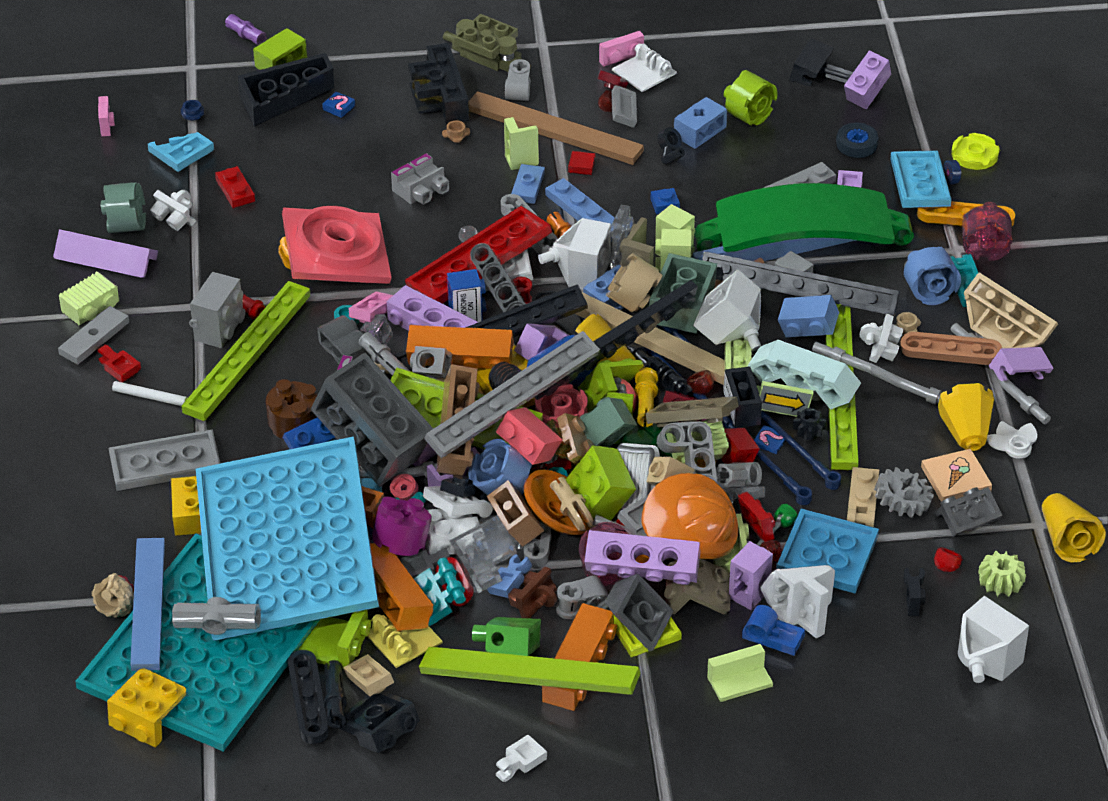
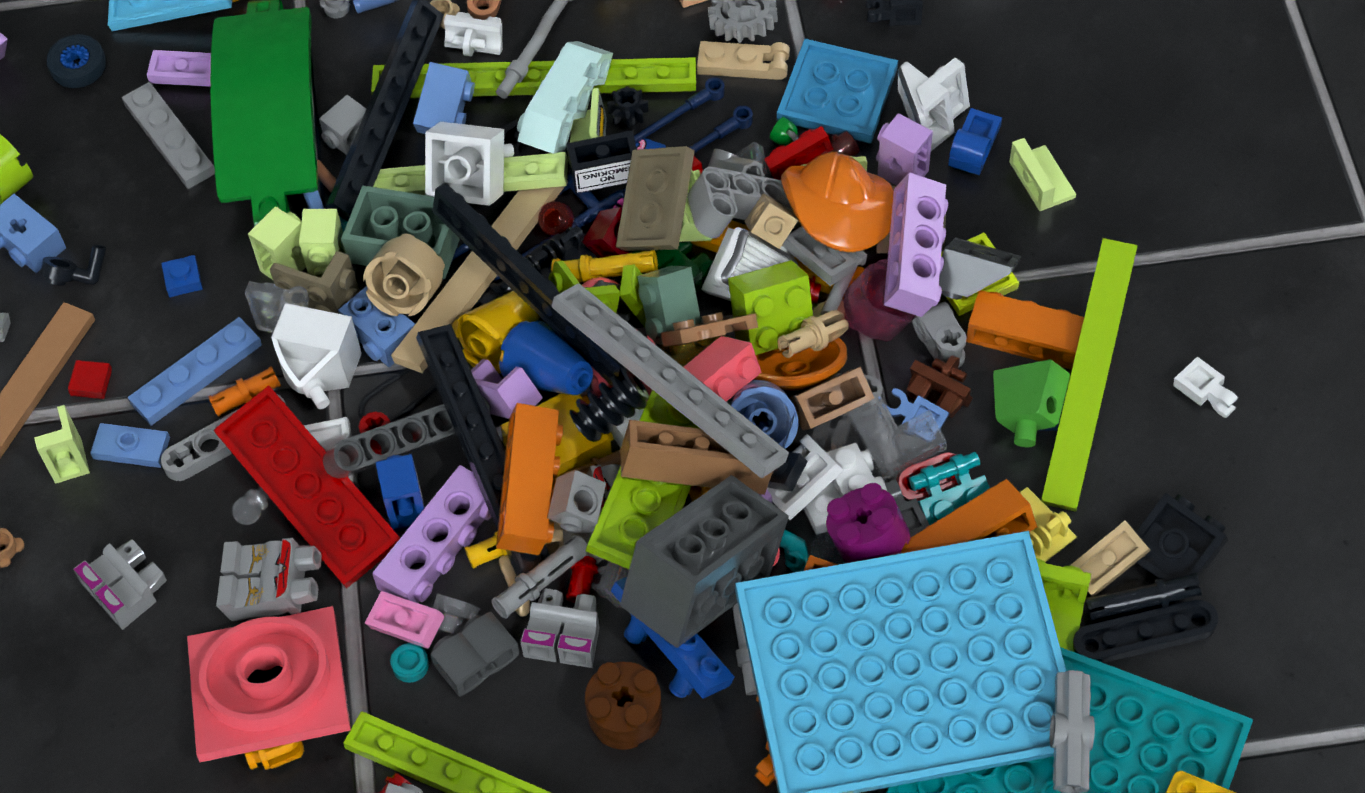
camera: 90 degrees left, 15 degrees up
none -> light grey hips [216,538,322,621]

